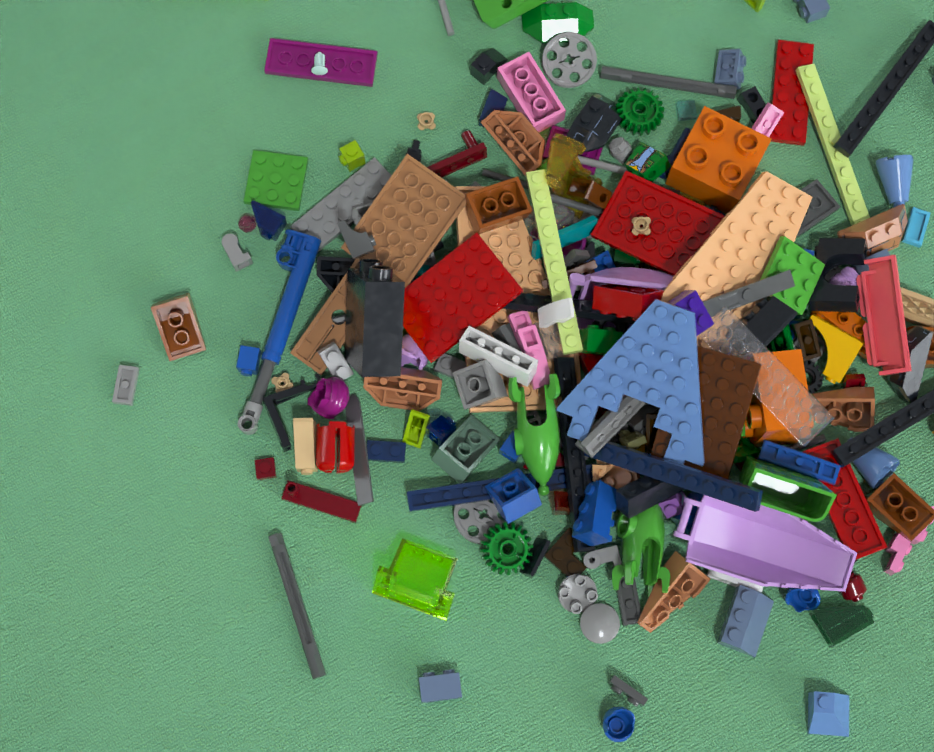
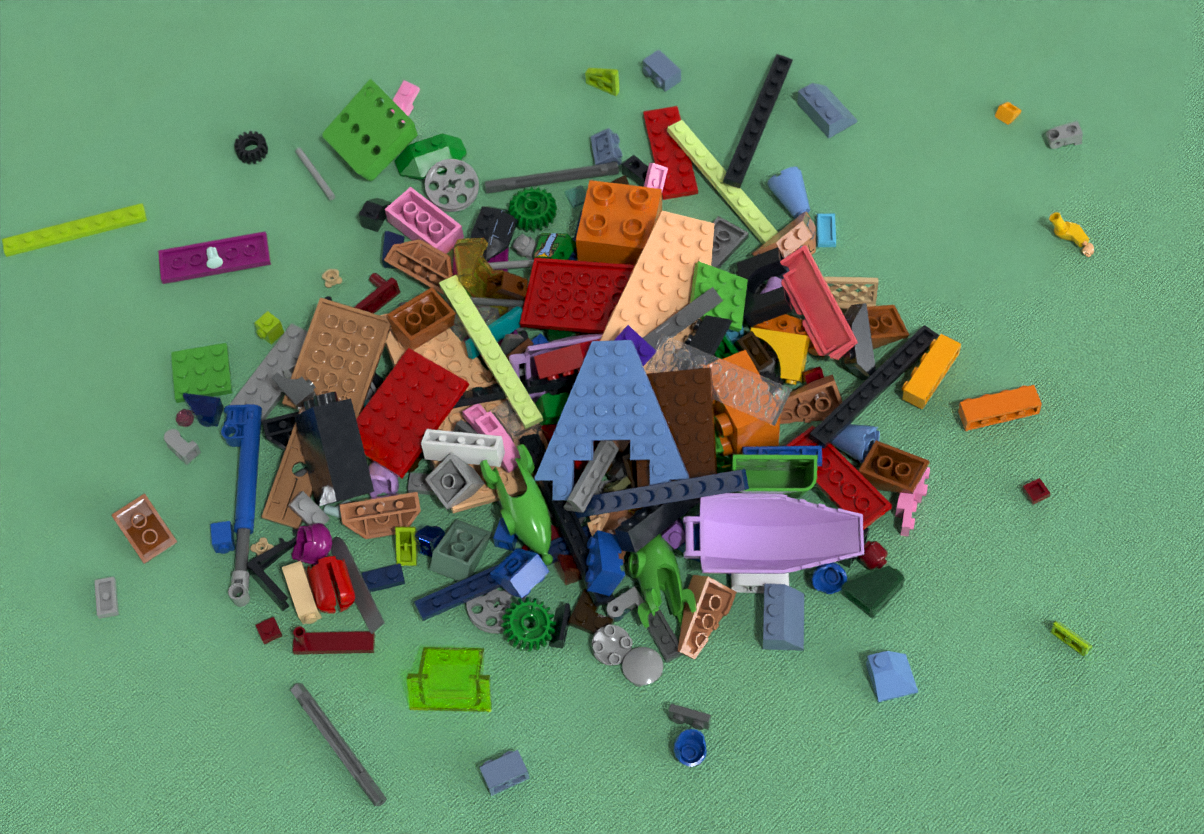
camera: 10 degrees left, 15 degrees down
white slope [538,298,574,328] -> none
tan plate [632,217,651,236] -> none

